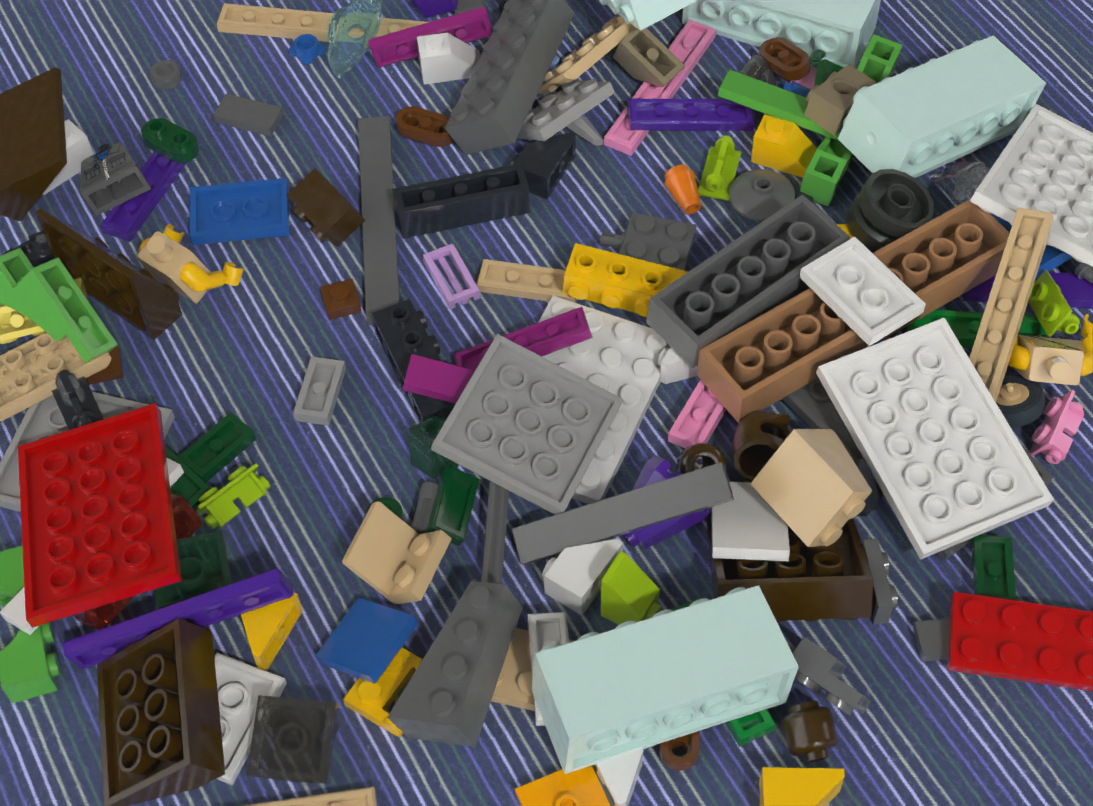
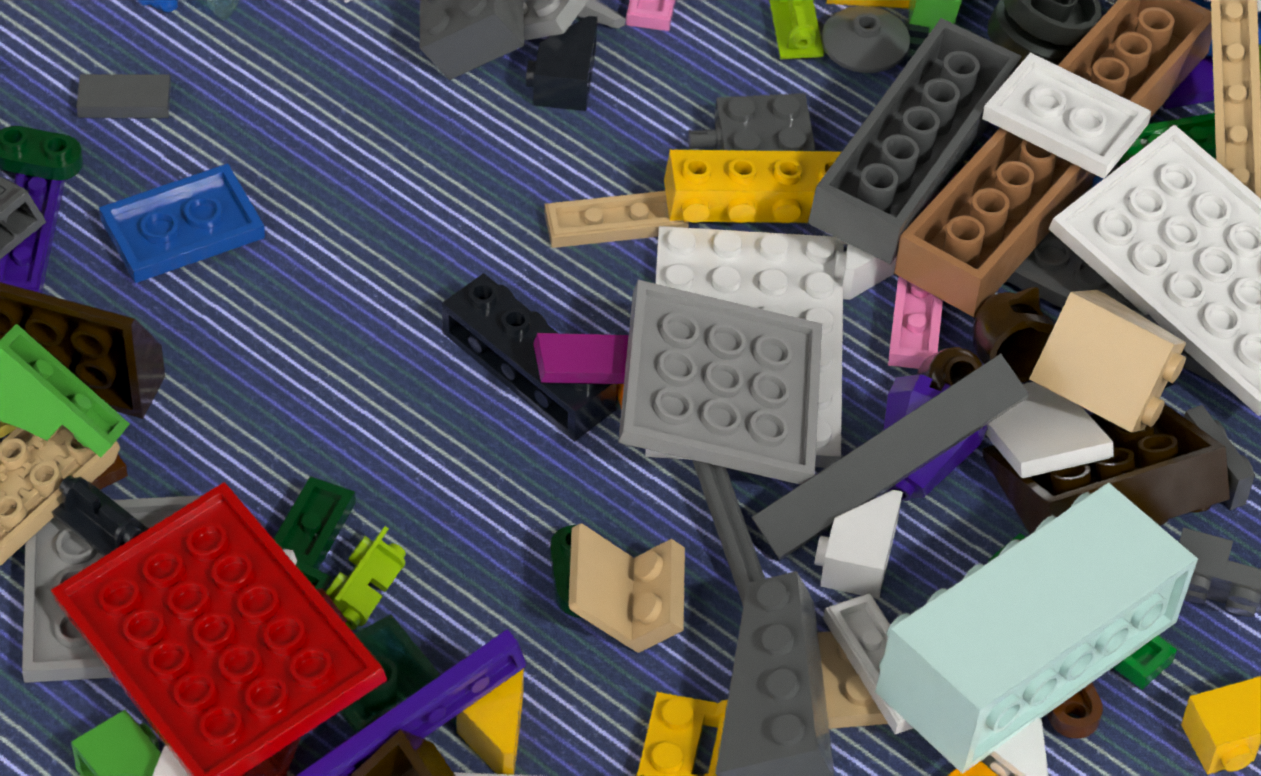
camera: 25 degrees left, 5 degrees down
torso [137,224,244,305] -> none
dark brown brick [287,168,365,247] -> none
light grey plate [293,356,346,426] -> none
blue tile [315,598,419,684] -> none
reddish brown plate [320,279,362,320] -> none
dark grey tile [358,116,400,325] -> none
black brick [393,163,530,239] -> none
reddish brown plate [396,106,454,147] -> none
clear green panel [408,415,459,479] -> none
dark grey piece [411,482,439,534] -> none
lavender tile [423,243,480,310] -> none
dark green tile [426,465,480,546] -> none
magenta tile [453,307,593,371] -> none
lime slope [601,551,662,625] -> none
orange cone [664,164,702,215] -> none
dark brown head [782,701,838,763] -> none

